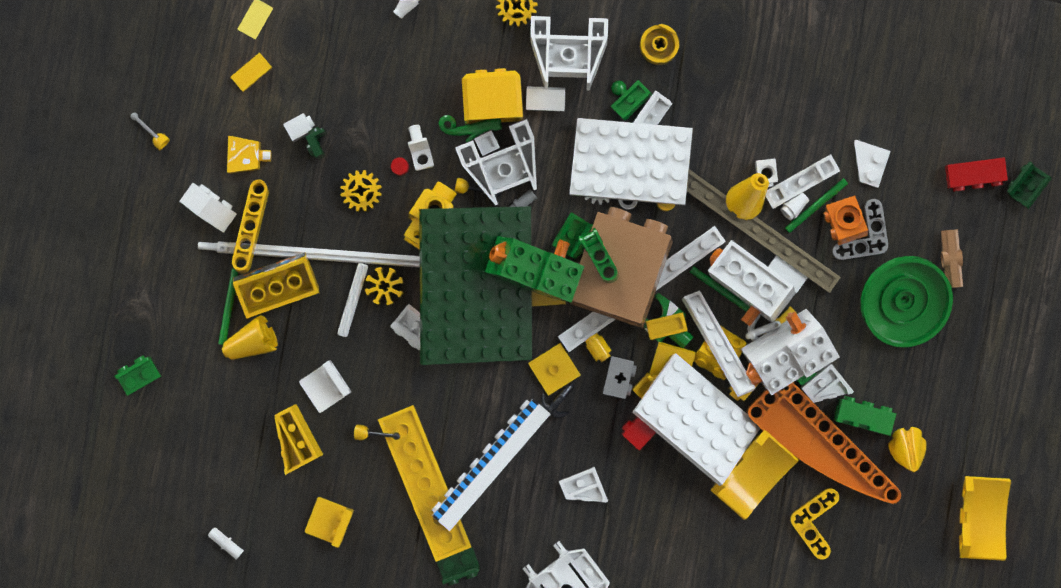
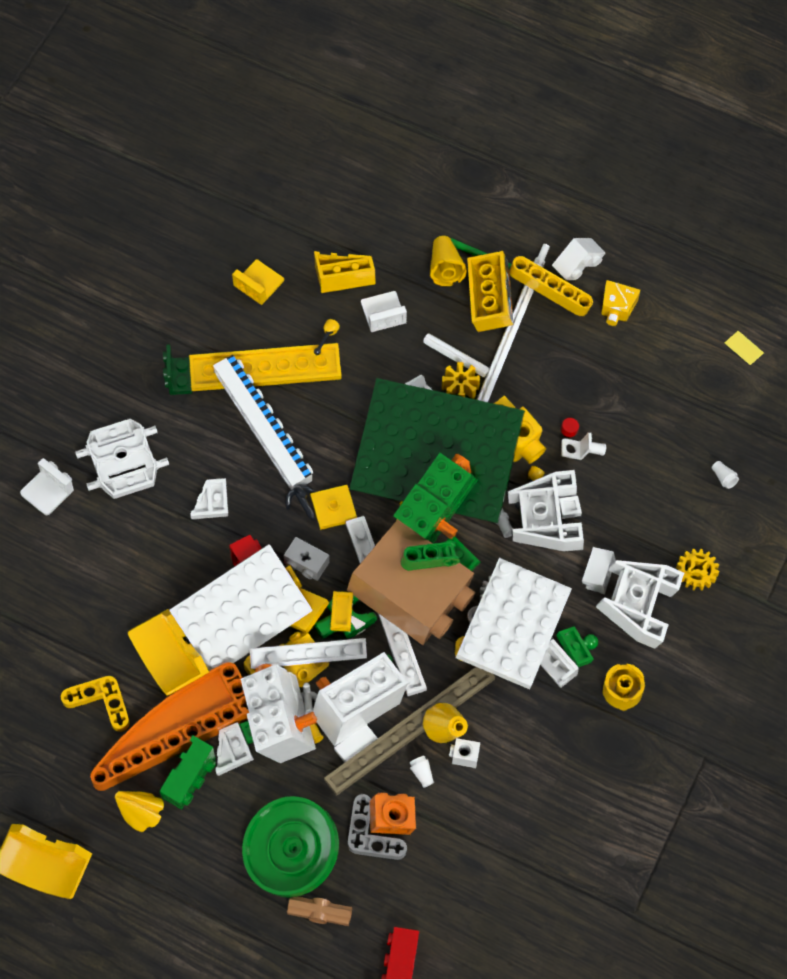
camera: 105 degrees right, 25 degrees down
green bracket [115,355,162,396] -> none
hinge [131,113,170,150] -> none
white axle [208,528,244,560] -> none
yellow tile [231,53,272,92] -> none
white brick [283,113,315,142] -> none
dark green bracket [305,127,327,159] -> none
yellow gear [340,170,382,212] -> none
green plant [439,115,502,143] -> none
yellow plate [462,68,523,124] -> none
yellow brick [585,333,612,362] -> none
white slope [766,154,840,209] -> none
green piece [785,178,848,233] -> none
white wing [854,140,890,188] -> none

